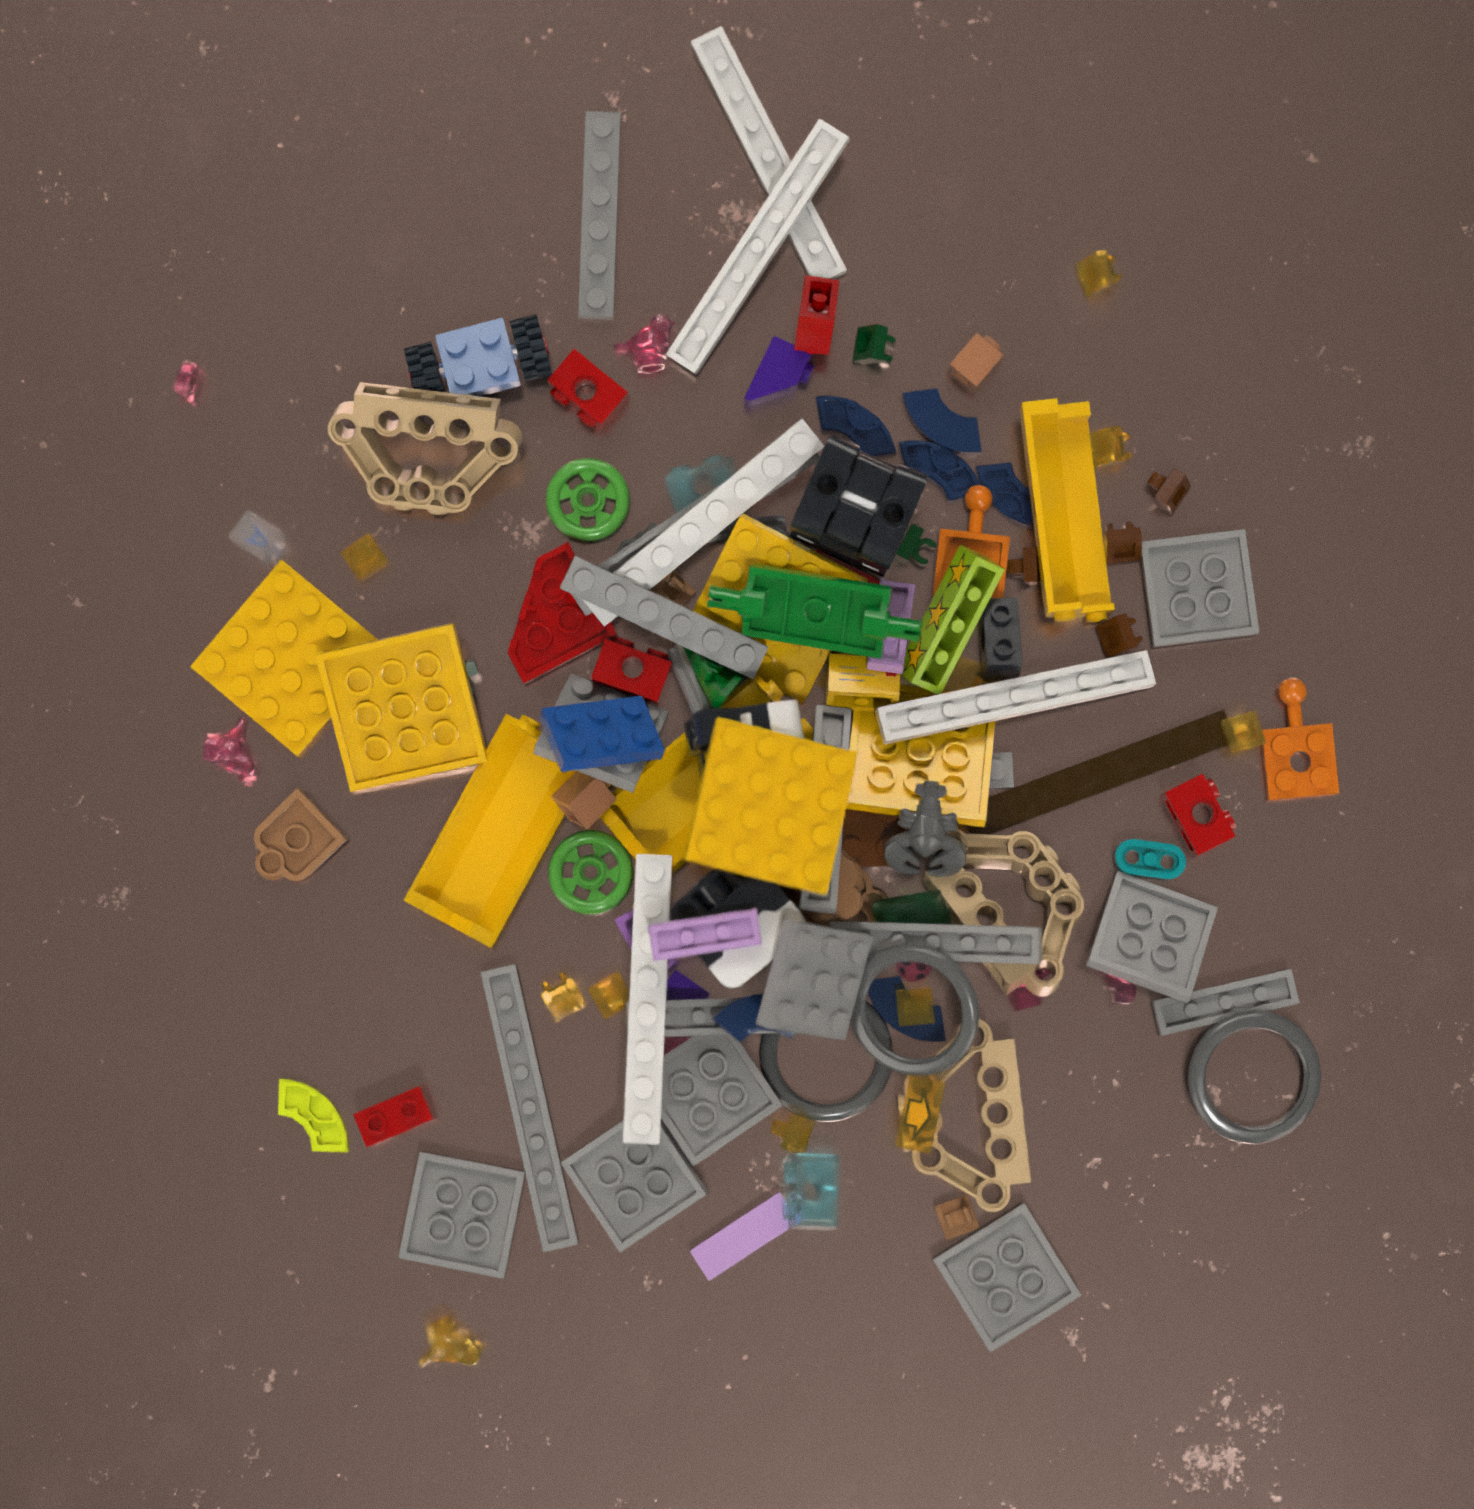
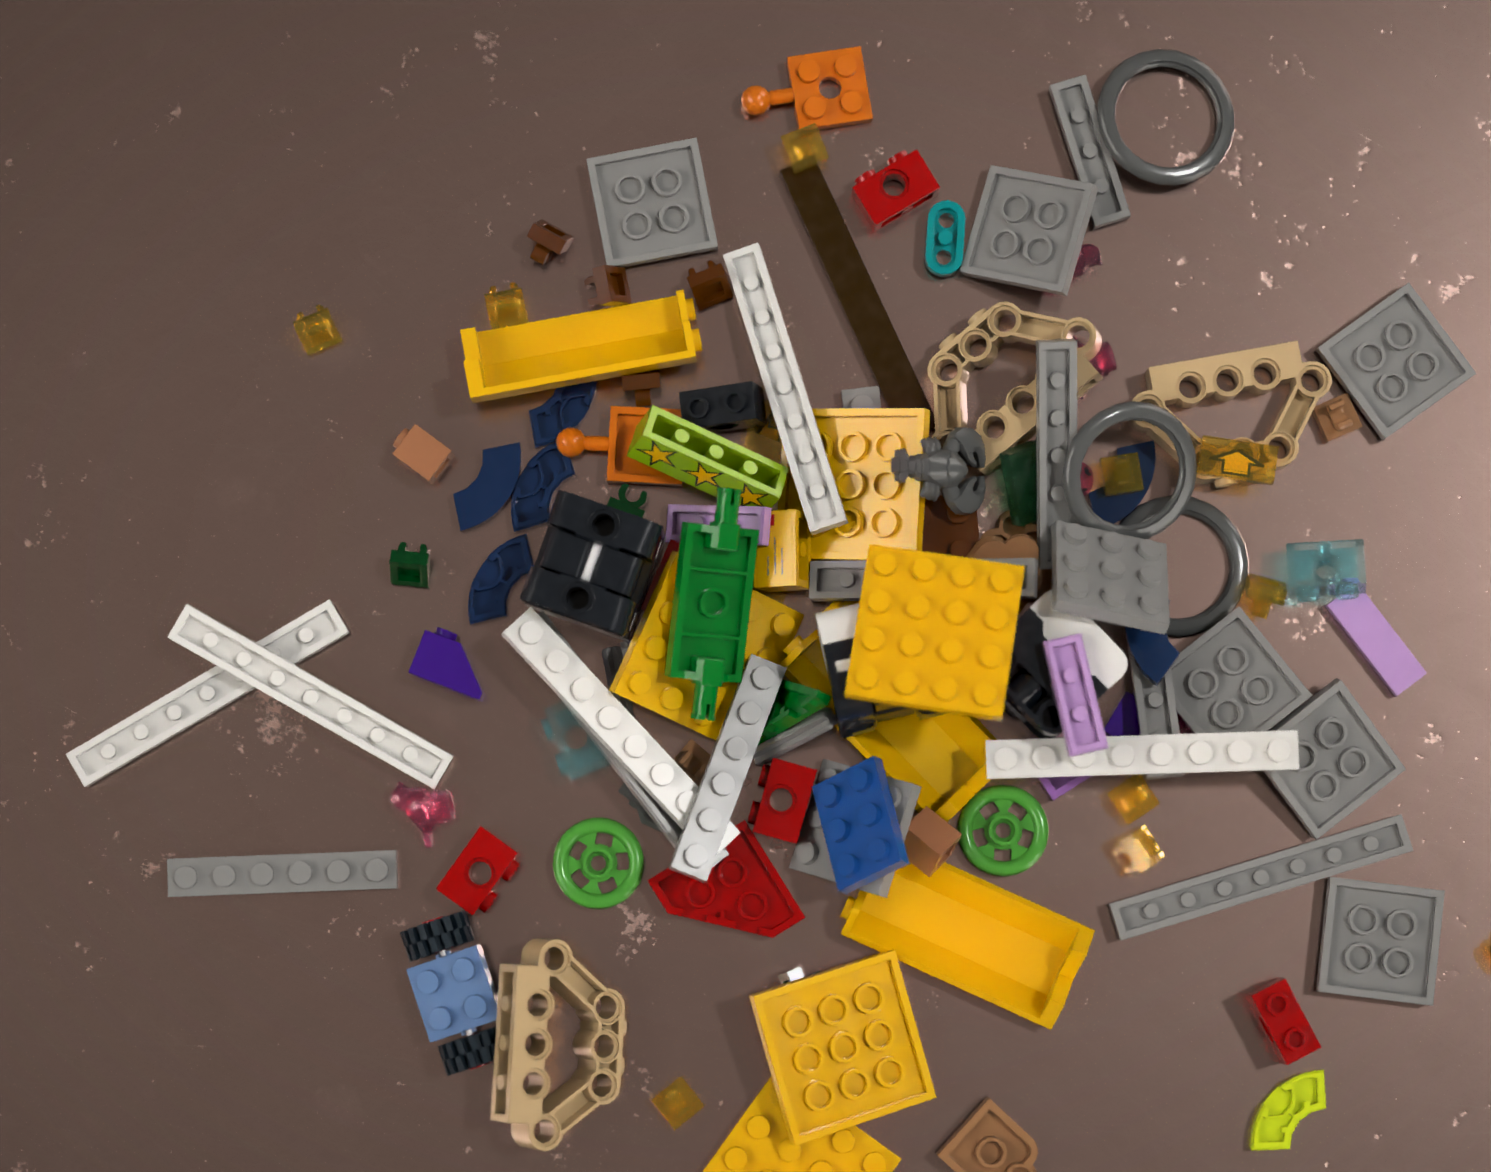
camera: 90 degrees left, 0 degrees up
red brick [794,275,840,355] -> none

